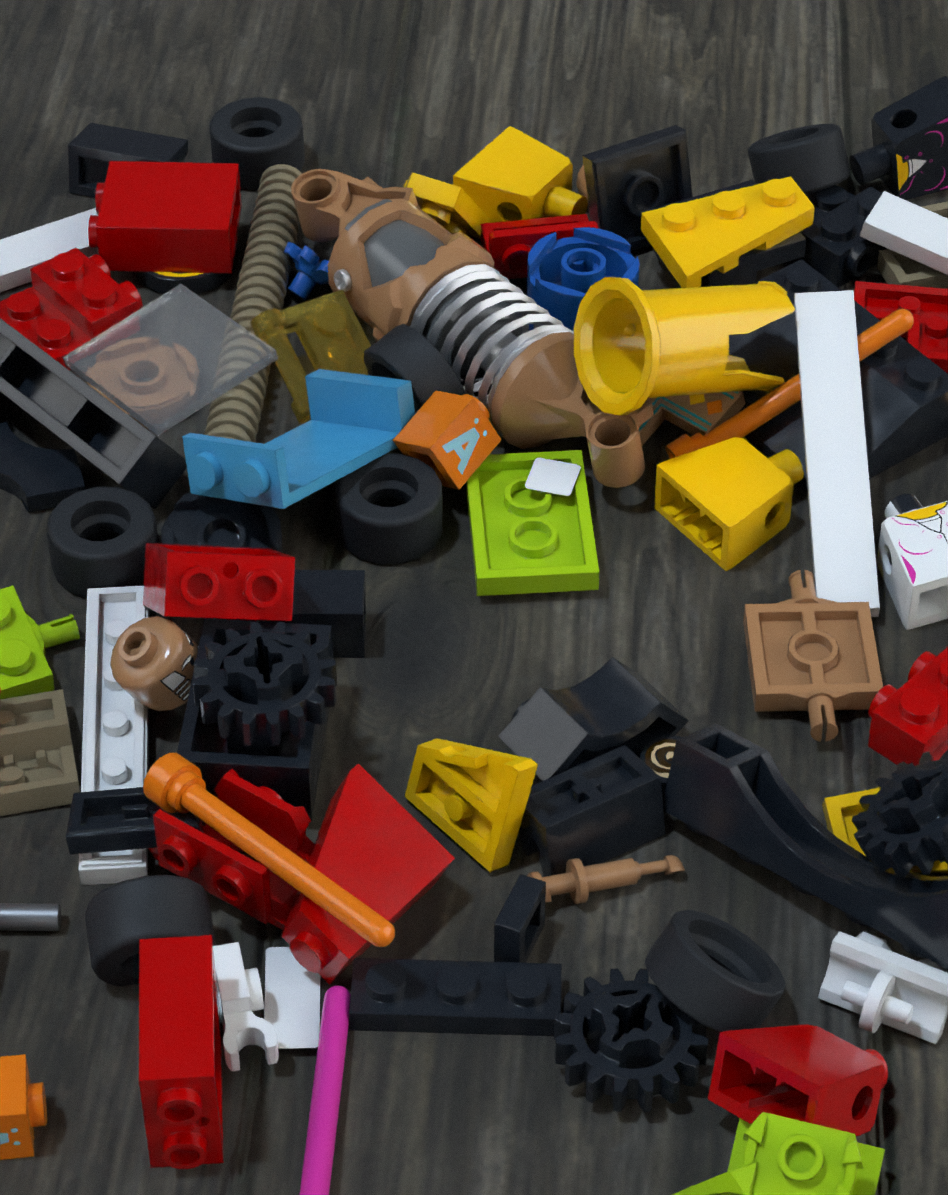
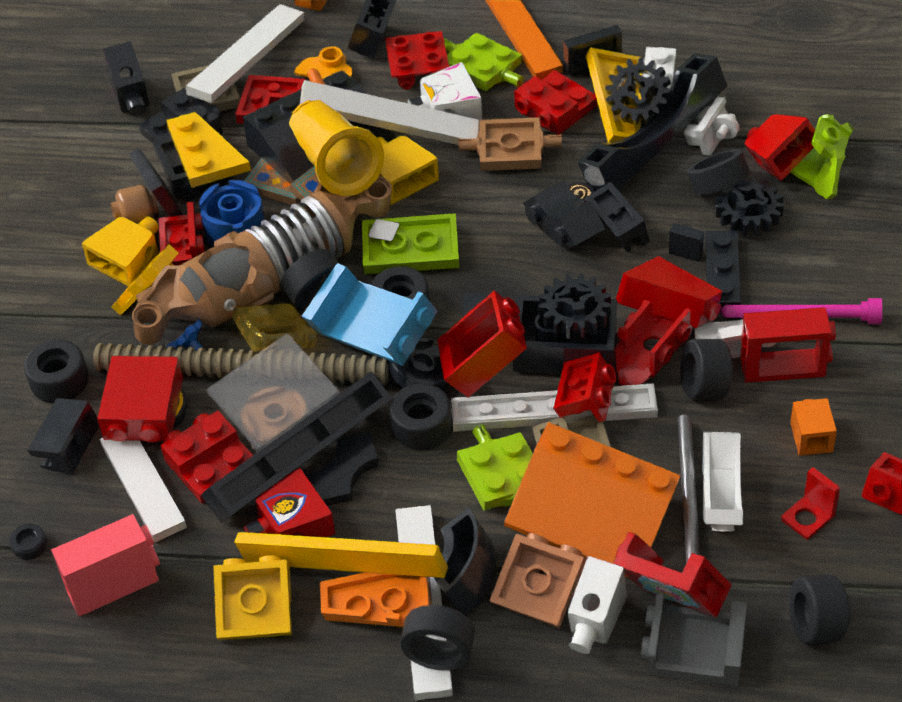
camera: 85 degrees left, 5 degrees up
black tile [66,787,205,855] -> none
medium nougat head [110,616,199,711] -> none
orange piece [143,752,395,947] -> none
orange brick [393,391,502,490] -> none
yellow wing [404,738,538,872] -> none
medium nougat piece [527,855,685,904] -> none
black tyre [748,123,850,194] -> none
none -> red bracket [553,352,616,422]

